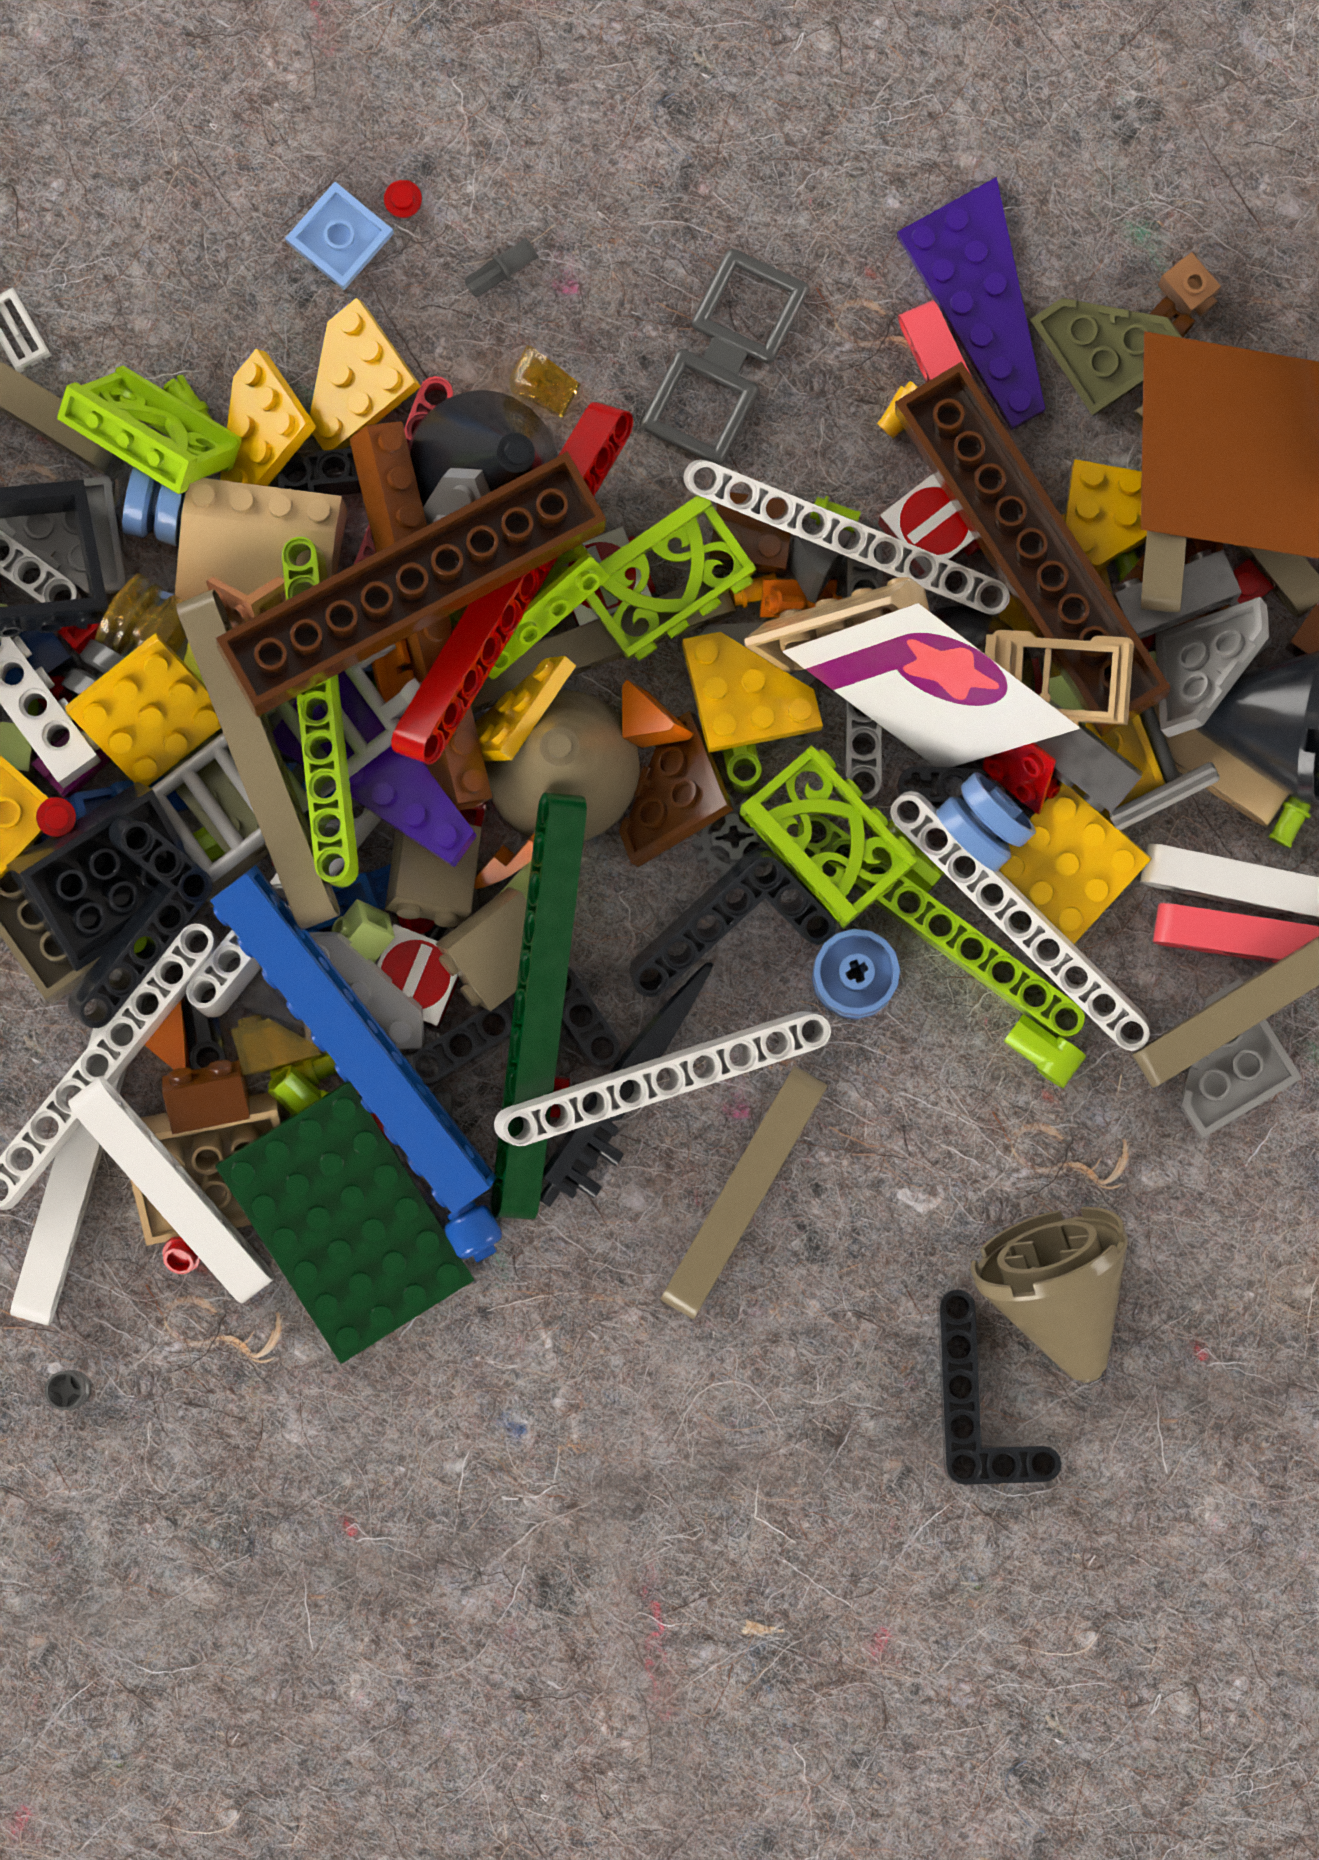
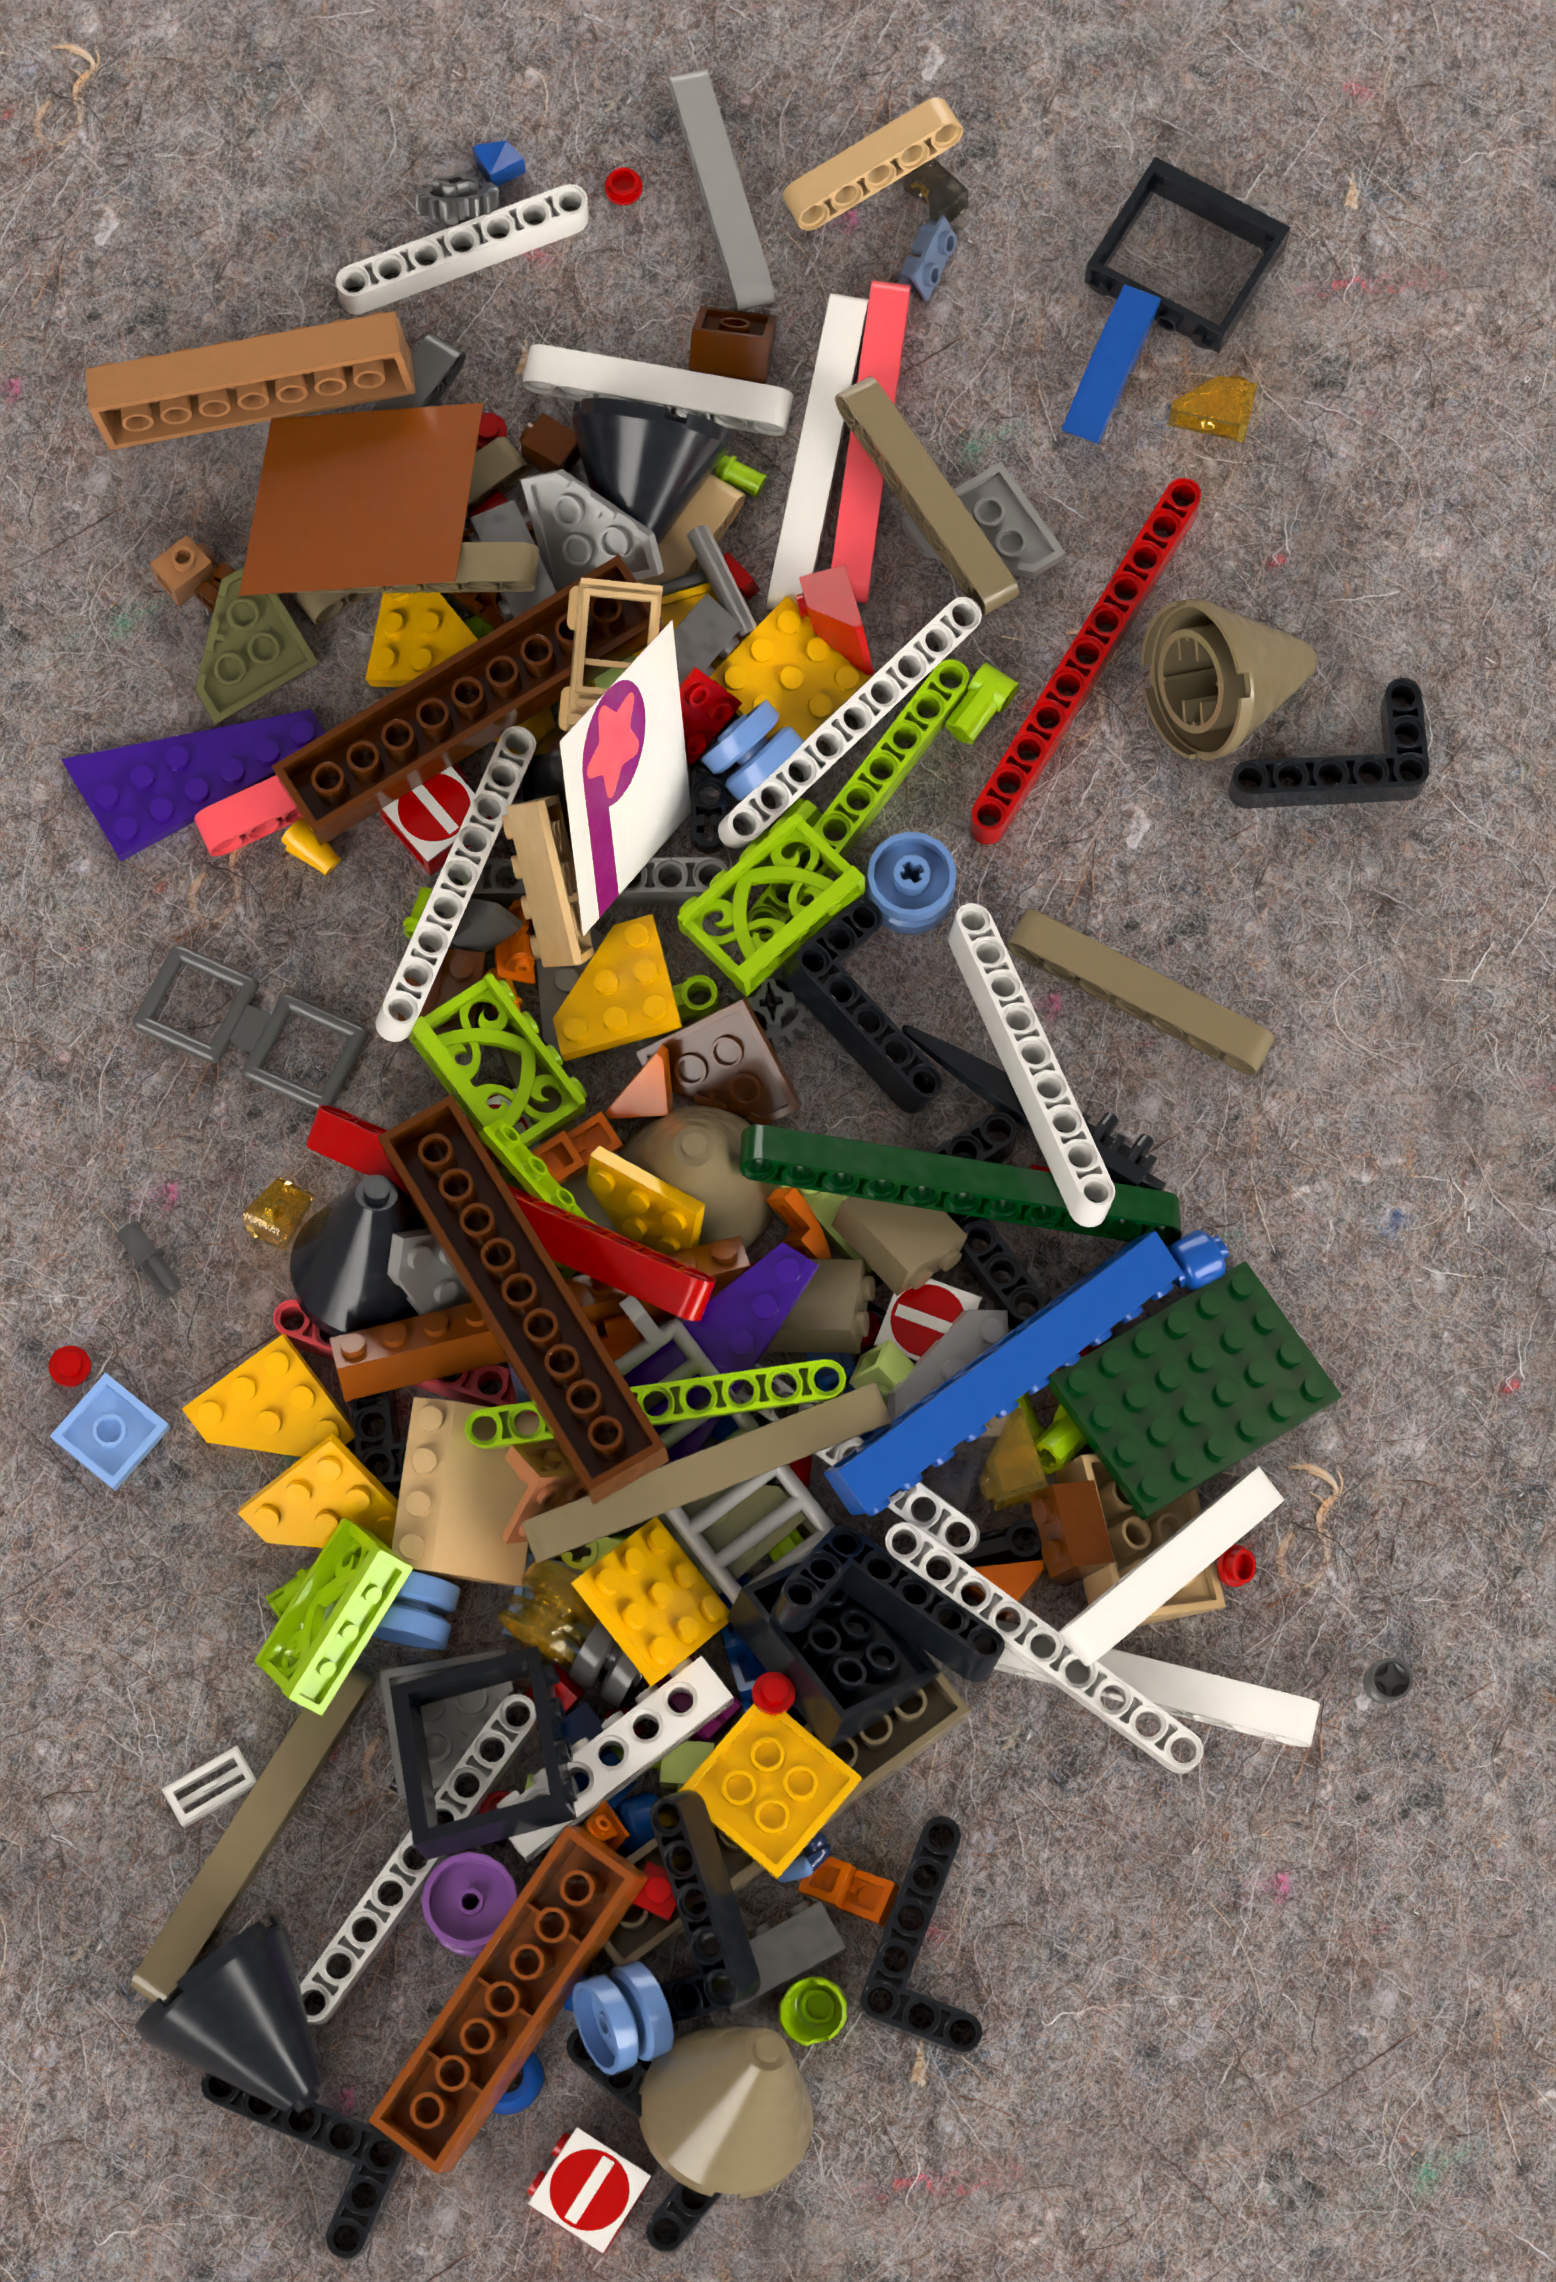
camera: 90 degrees left, 10 degrees down
none -> orange slope [531,1111,625,1185]
none -> red plate [723,552,760,600]
none -> slope [795,565,874,676]
none -> red beam [969,478,1201,845]

